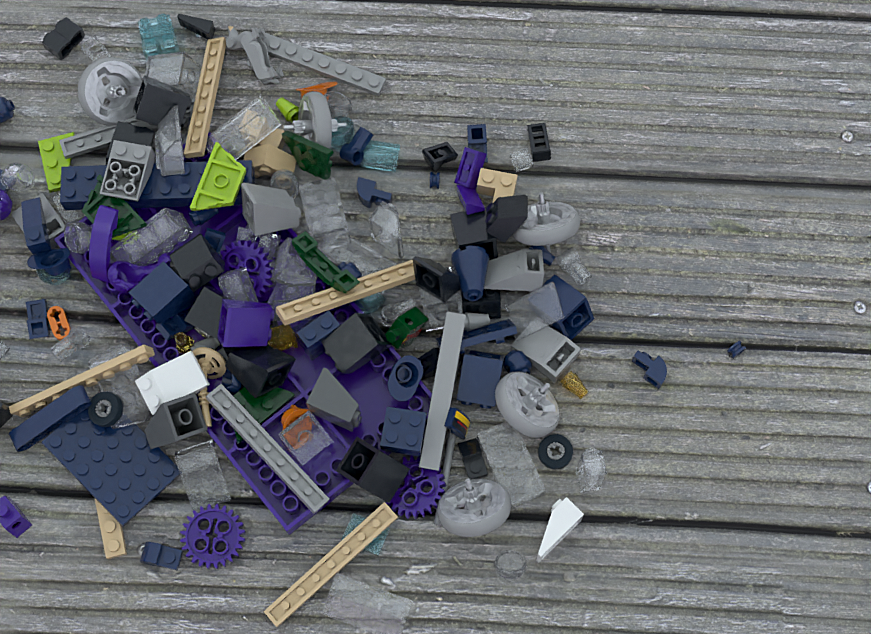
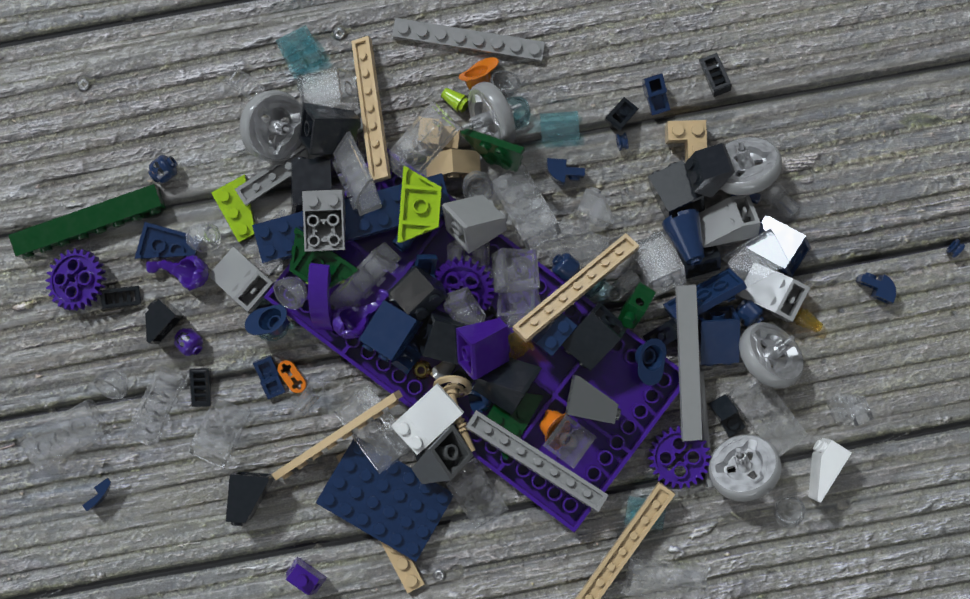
camera: 15 degrees left, 15 degrees up
dark blue beam [9,385,92,452] -> none
dark blue slope [21,197,52,254] -> none
black brick [42,17,85,60] -> none
black bush [88,391,123,427] -> none
dark blue brick [140,542,183,571] -> none
black slope [177,14,215,40] -> none
dark purple gear [180,504,246,569] -> none
light grey animal [226,26,284,84] -> none
dark green slope [291,231,360,293] -> none
black slope [336,437,410,503] -> none
dark blue piece [339,127,374,165] -> none
dark blue brick [380,407,427,457] -> none
black slope [412,256,460,303] -> none
slope [444,407,471,440] -> none
dark purple slope [454,147,486,189] -> none
dark purple slope [456,185,485,215] -> none
light grey cone [464,313,490,331] -> none
clear plate [510,148,534,172] -> none
black bush [538,434,573,470] -> none

